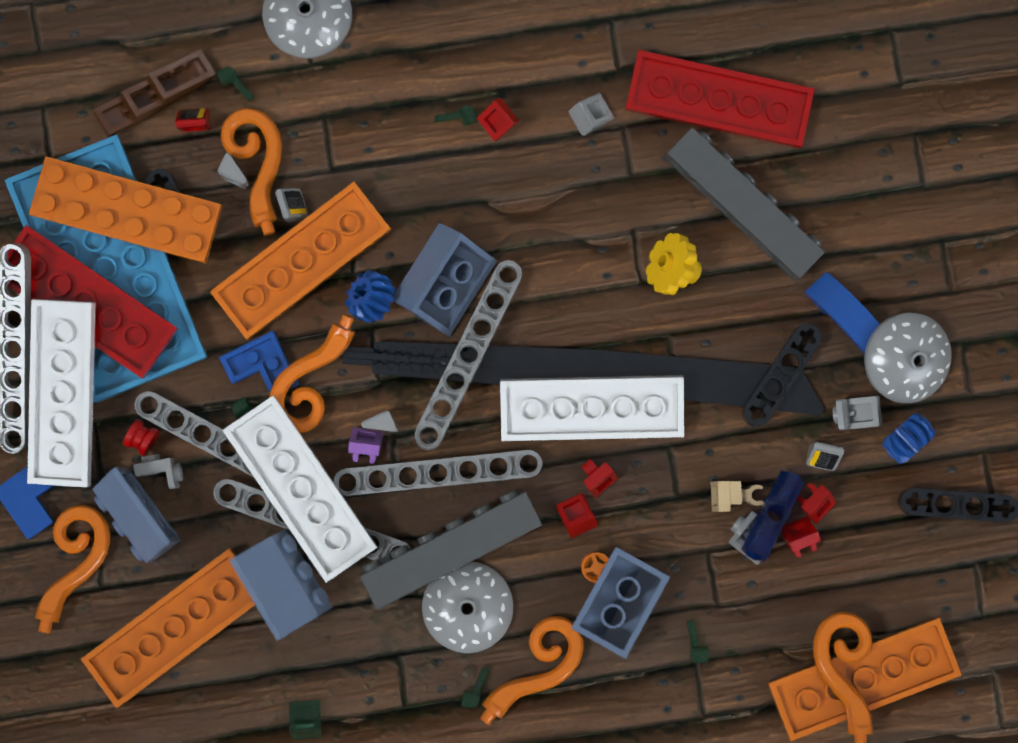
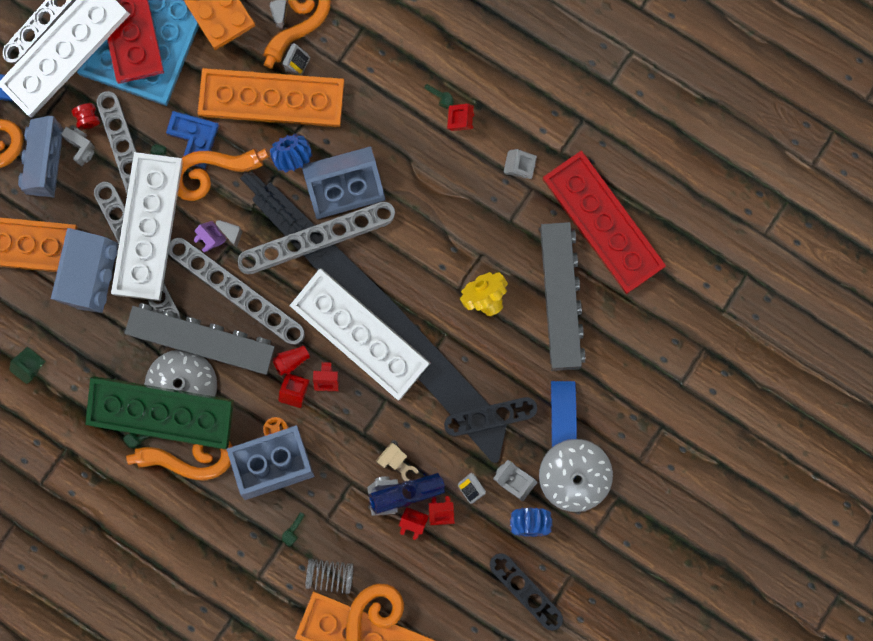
camera: 50 degrees right, 5 degrees down
none -> dark green plate [85,376,234,449]
none -> red cone [272,345,310,376]
none -> light grey piece [306,559,353,594]

